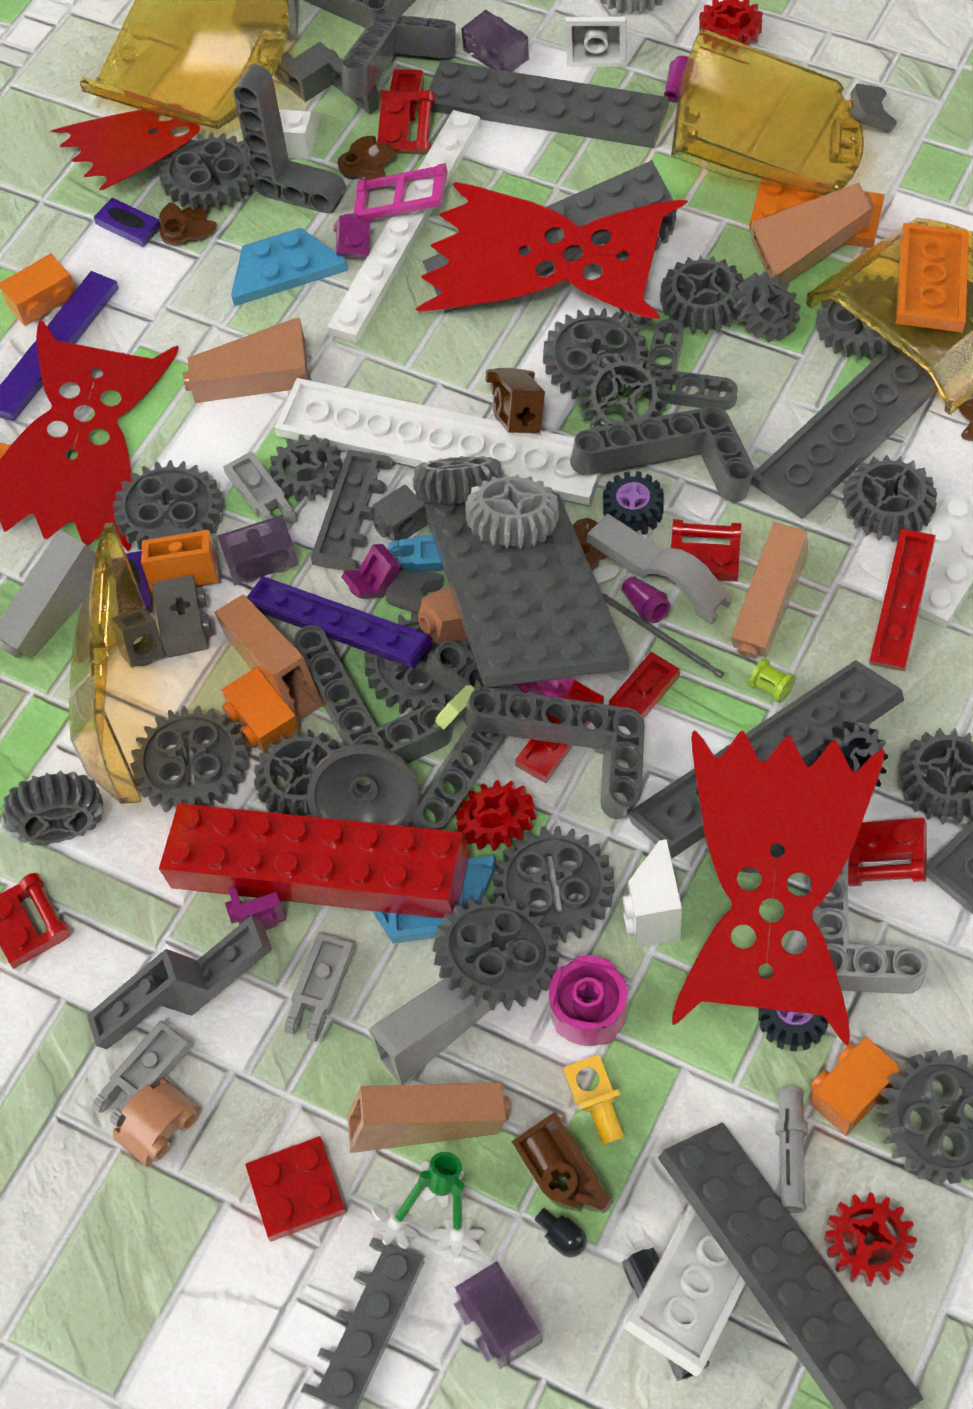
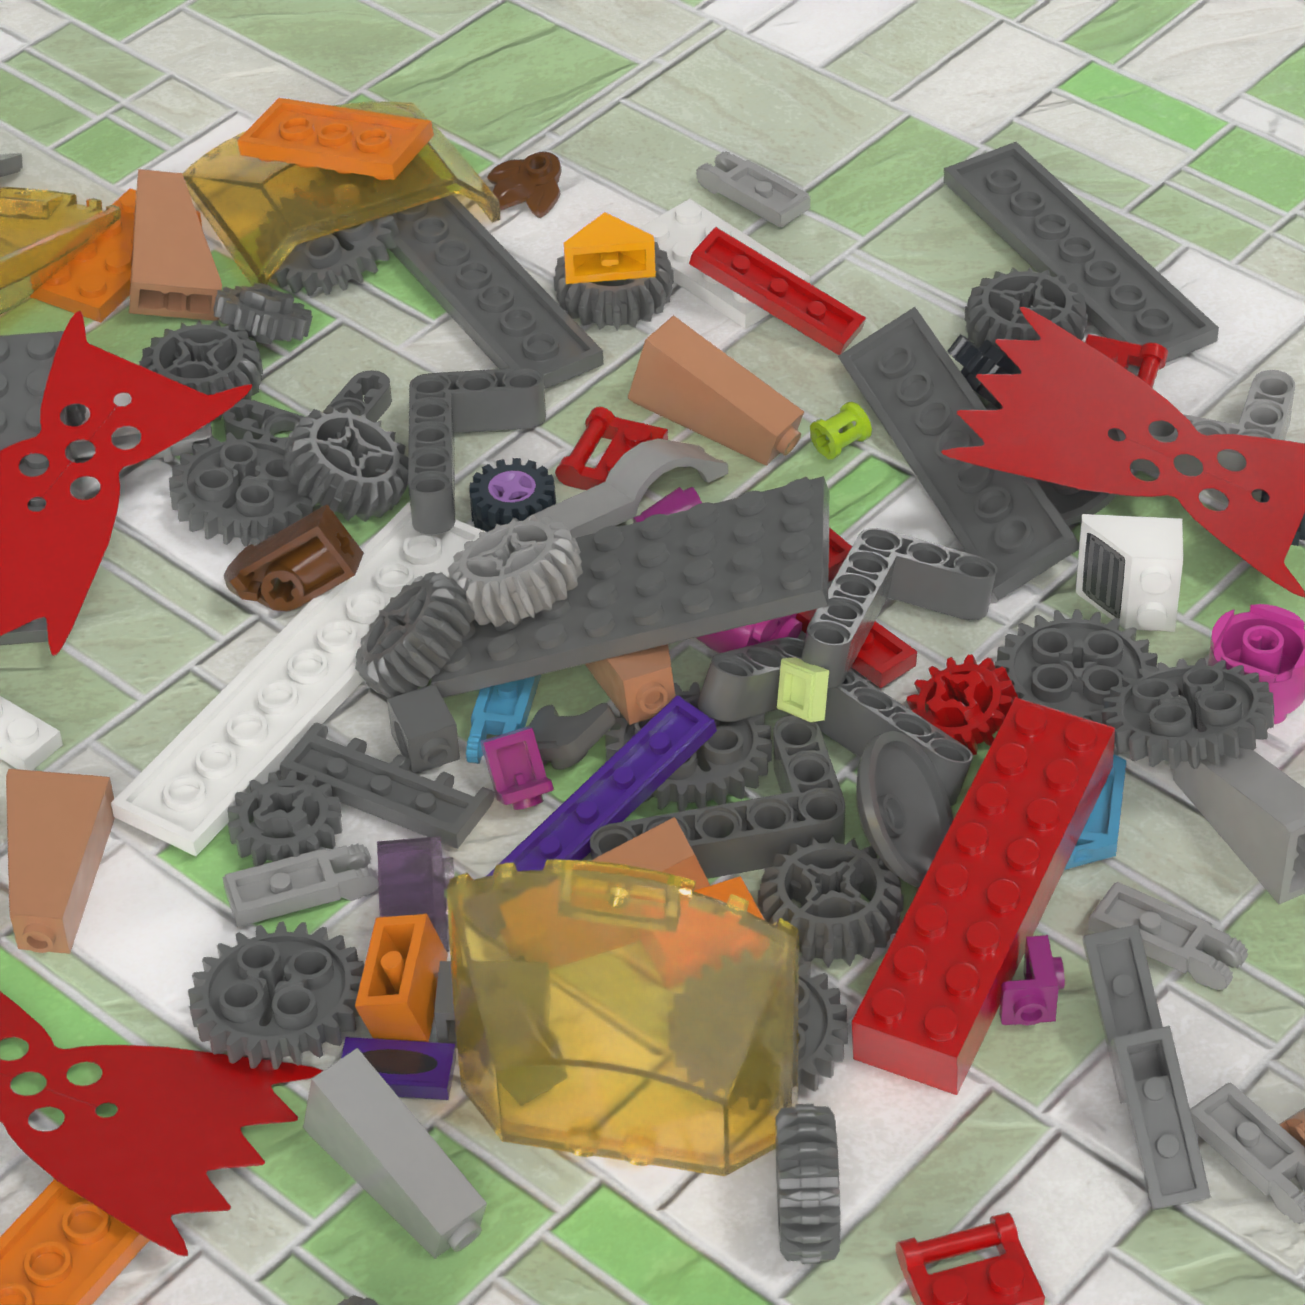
camera: 80 degrees left, 15 degrees down
none -> light orange slope [563,212,656,284]

